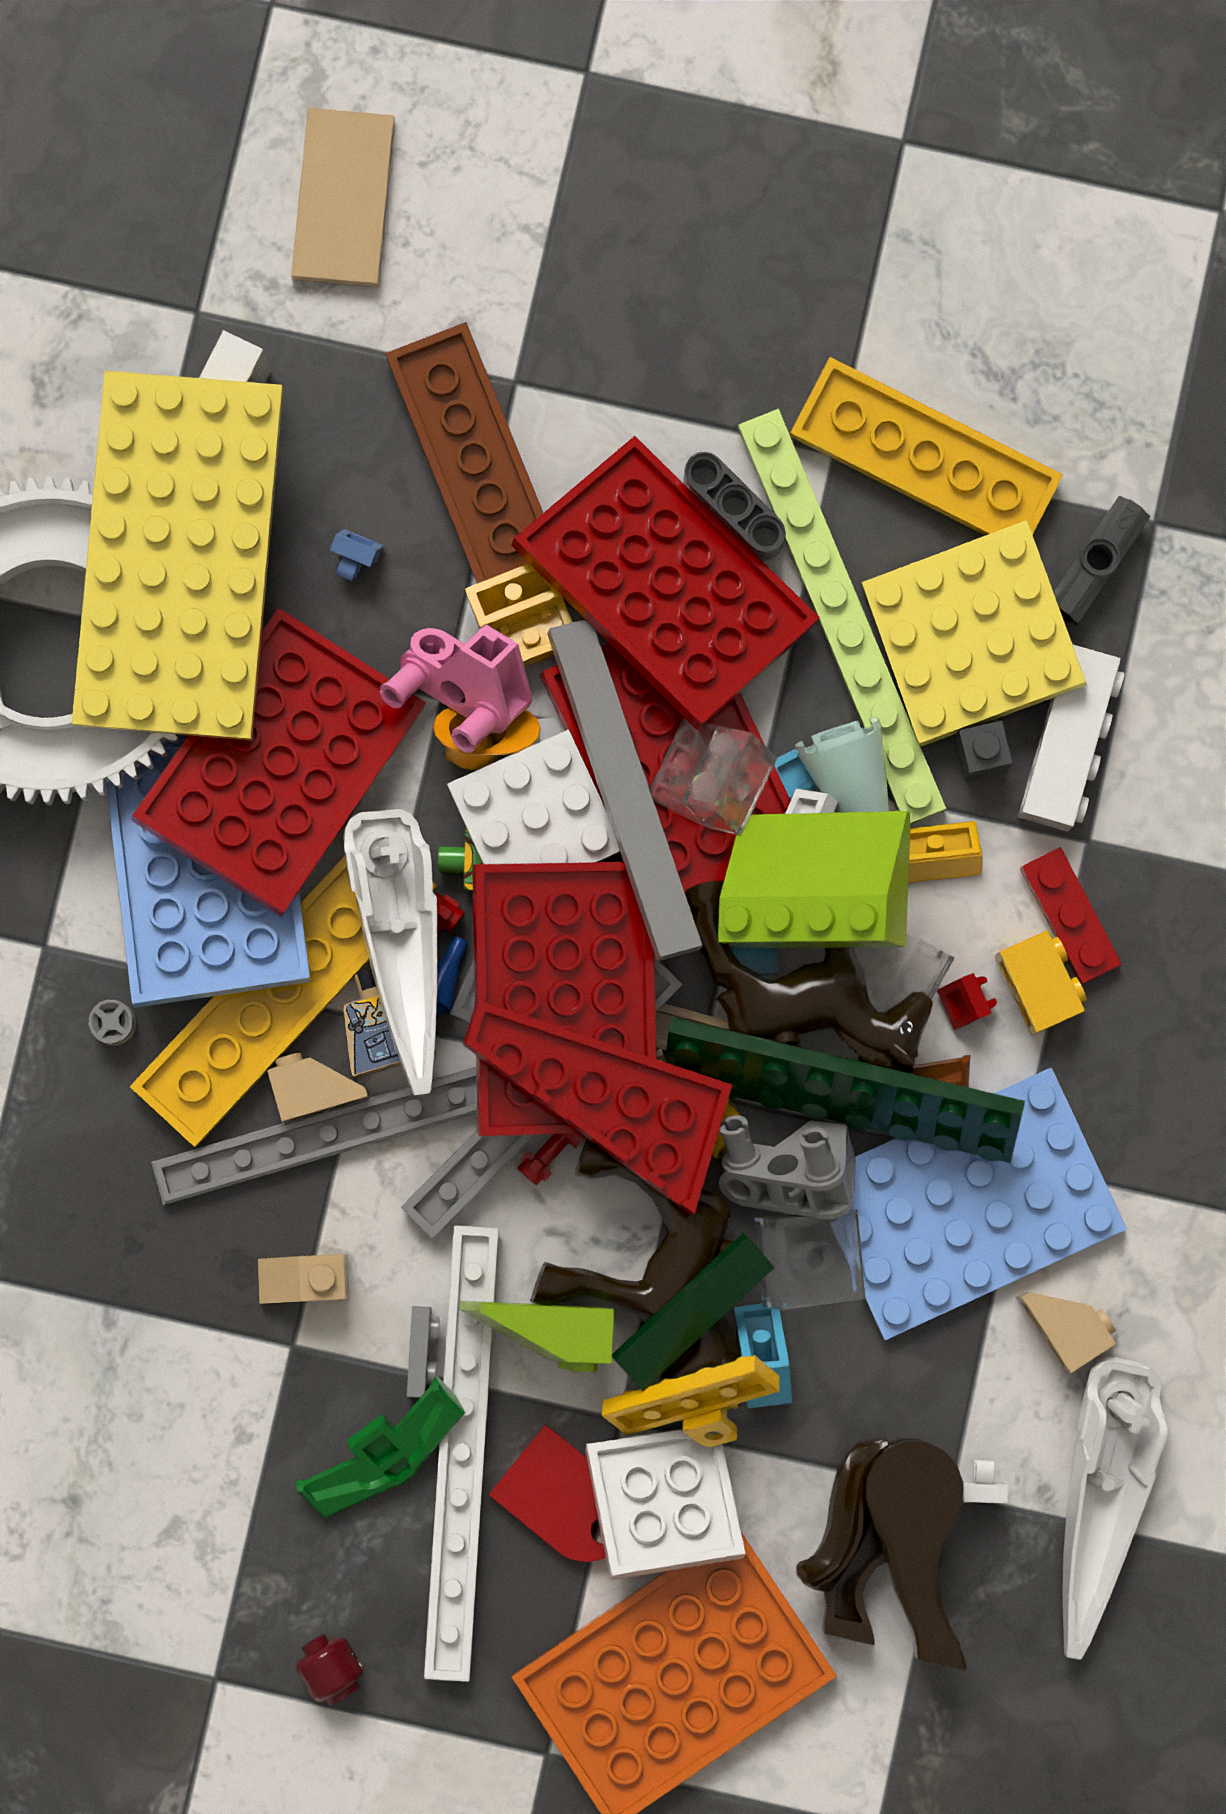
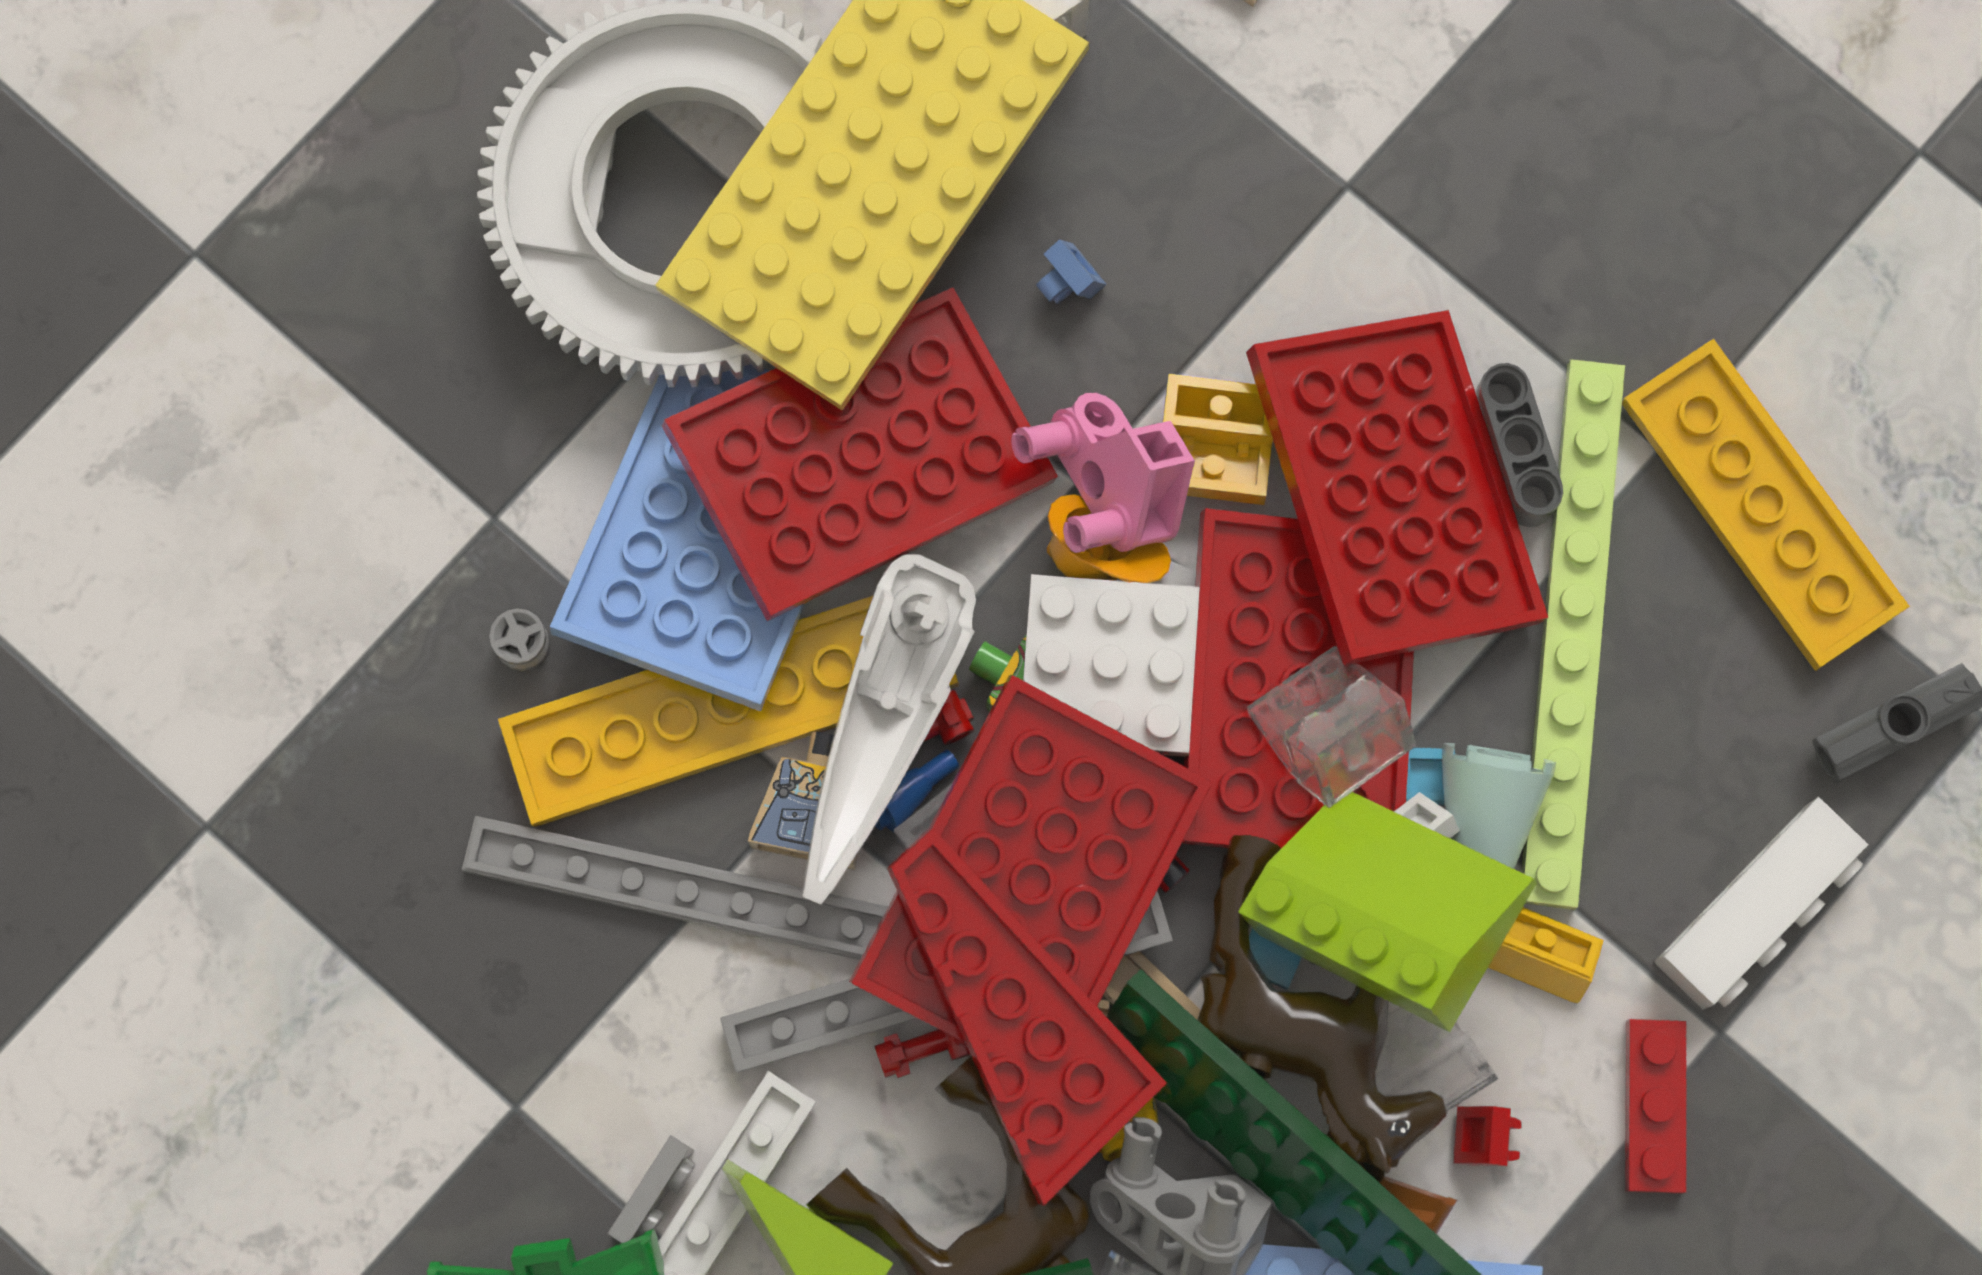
camera: 30 degrees right, 5 degrees down
tan slope [258,1254,349,1304] -> none
tan slope [267,1053,370,1123] -> none
dark orange plate [385,322,543,584] -> none
light grey tile [547,620,702,961] -> none
light yellow plate [862,520,1087,747] -> none
dark grey brick [954,720,1013,780] -> none
yellow brick [995,930,1087,1036] -> none

